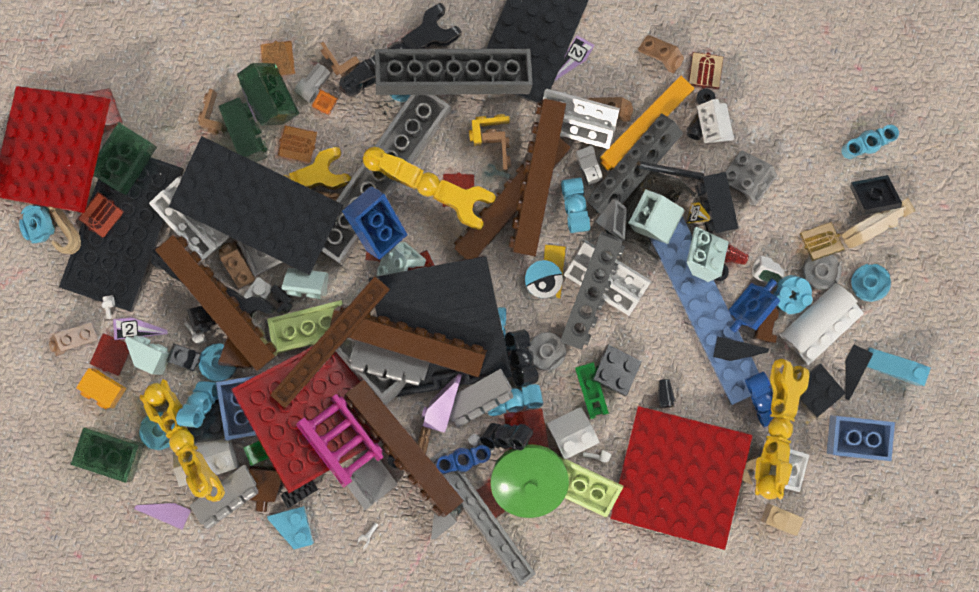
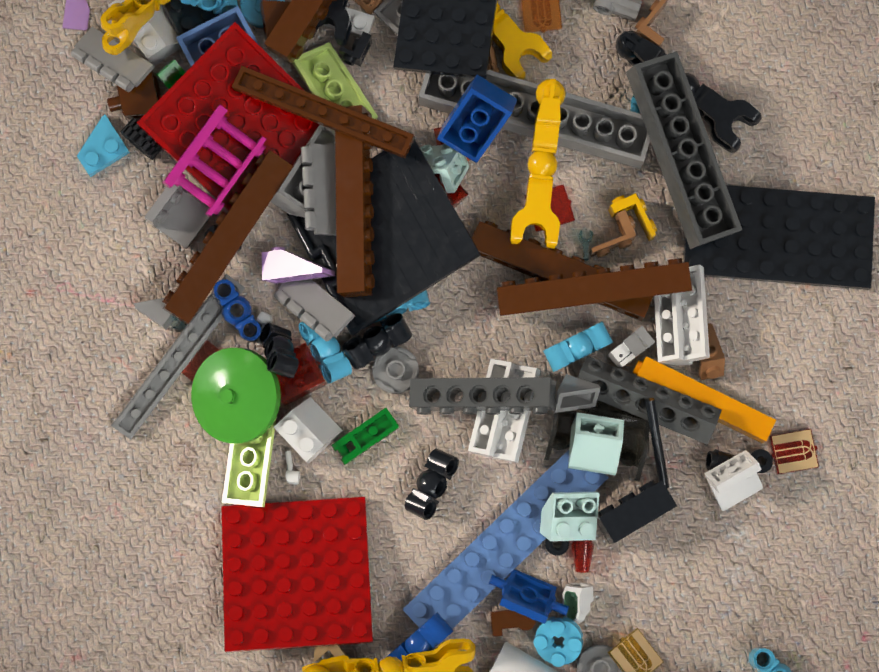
camera: 70 degrees right, 5 degrees down
light aqua slope [282,268,329,299] -> none
orange tile [312,89,338,116] -> none
white hand [357,523,378,549] -> none
medium nougat axle [418,426,432,454] -> none
tile [525,260,563,299] -> none
yellow sticker [544,244,566,298] -> none
sticker [555,35,595,80] -> none
plate [591,344,642,396] -> none
medium nougat bracket [638,35,684,74] -> none
black cone [657,379,676,408] -> none
sticker [686,202,710,223] -> none
black sticker [713,336,769,361] -> none
light grey bracket [726,150,777,206] -> none
none -> black piece [404,448,459,520]

